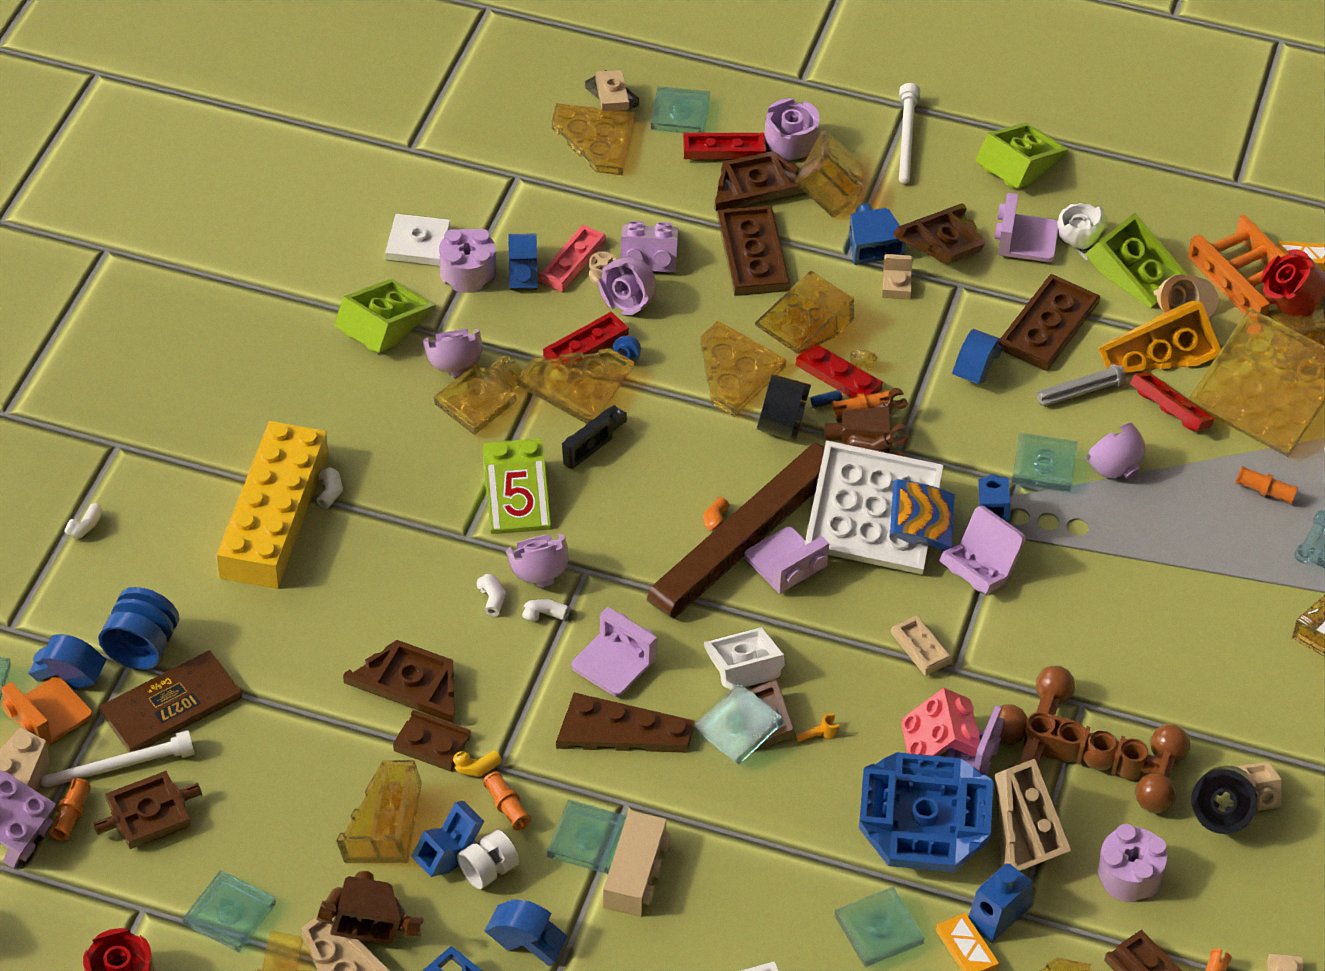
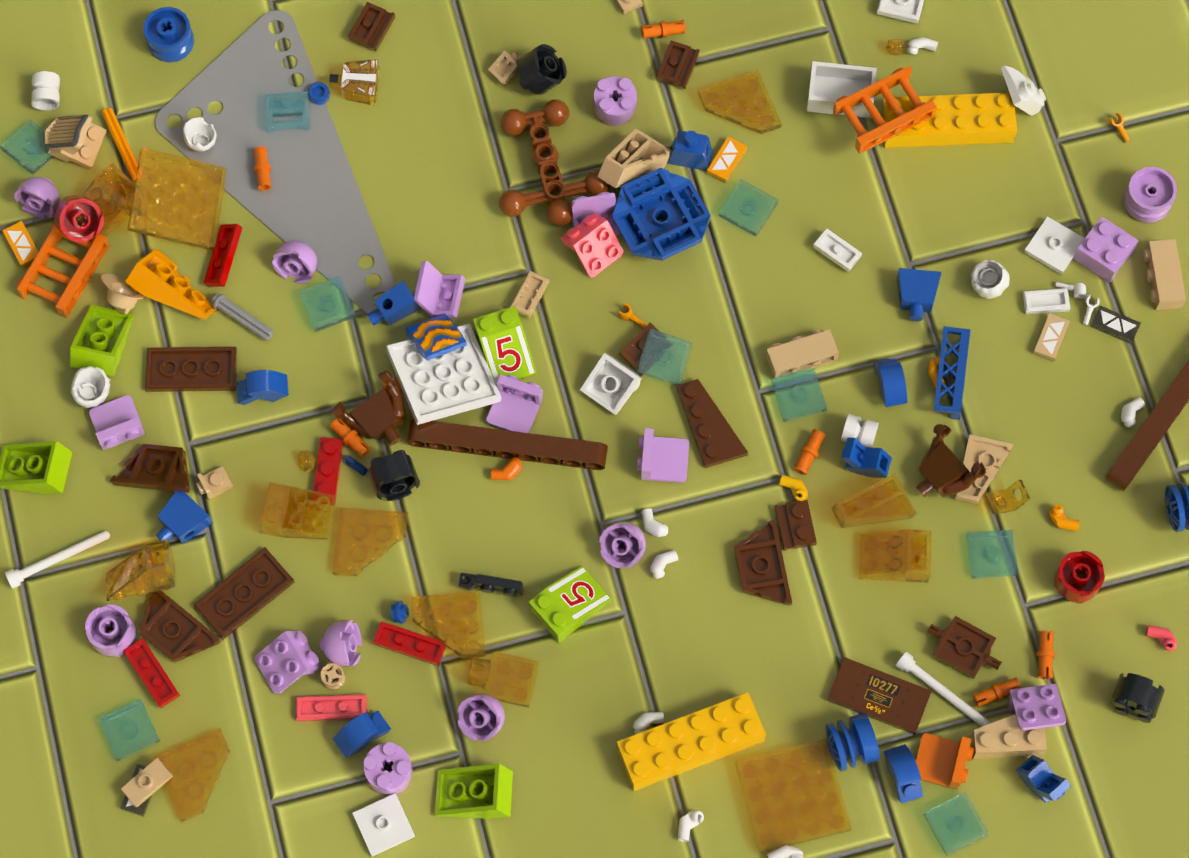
camera: 120 degrees left, 20 degrees up
none -> lime slope [473,306,537,387]
none -> white arm [677,810,704,842]
none -> clear yellow plate [735,739,852,853]
none -> clear yellow slope [859,529,931,583]
none -> orange pin [1036,631,1055,679]

